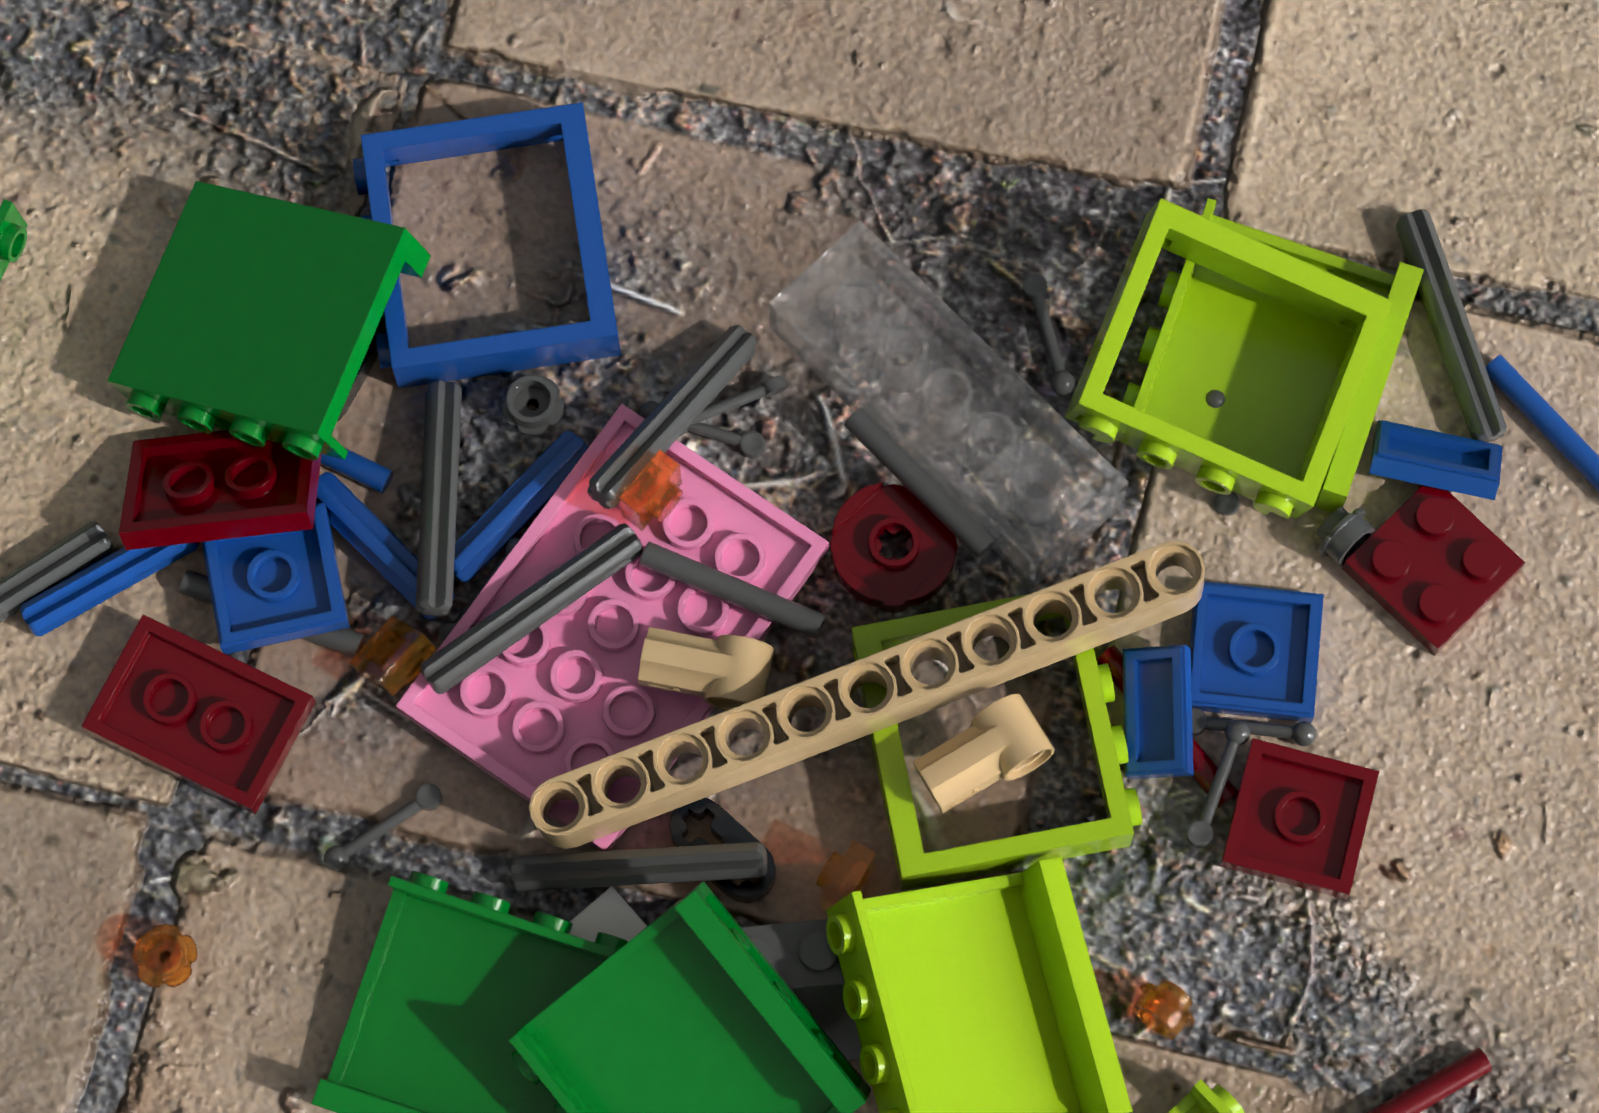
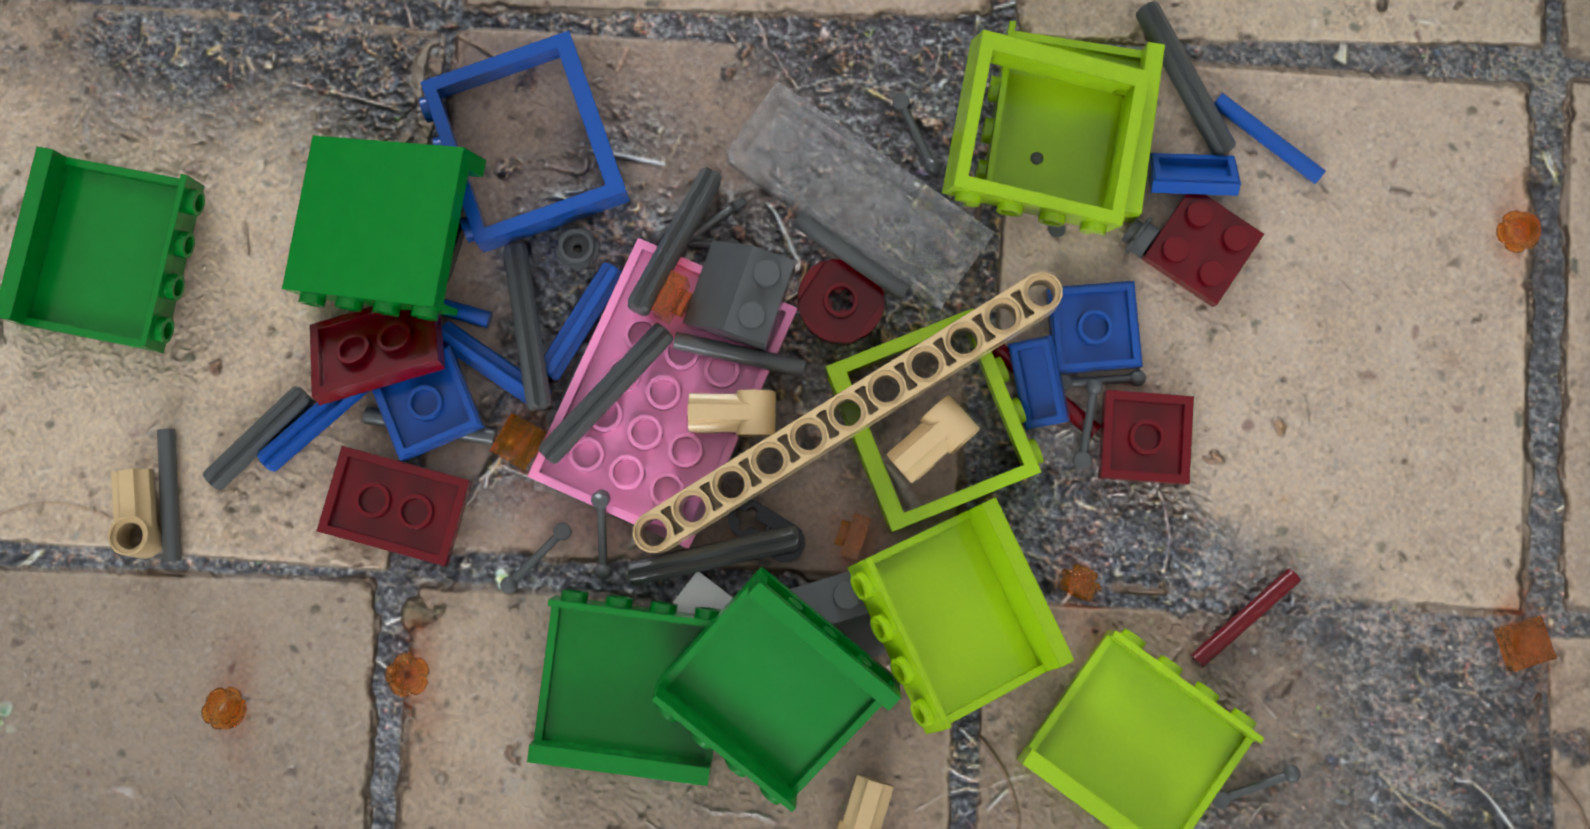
camera: 15 degrees left, 10 degrees up
none -> dark grey hinge [591,489,612,580]
none -> dark grey slope [683,240,796,351]

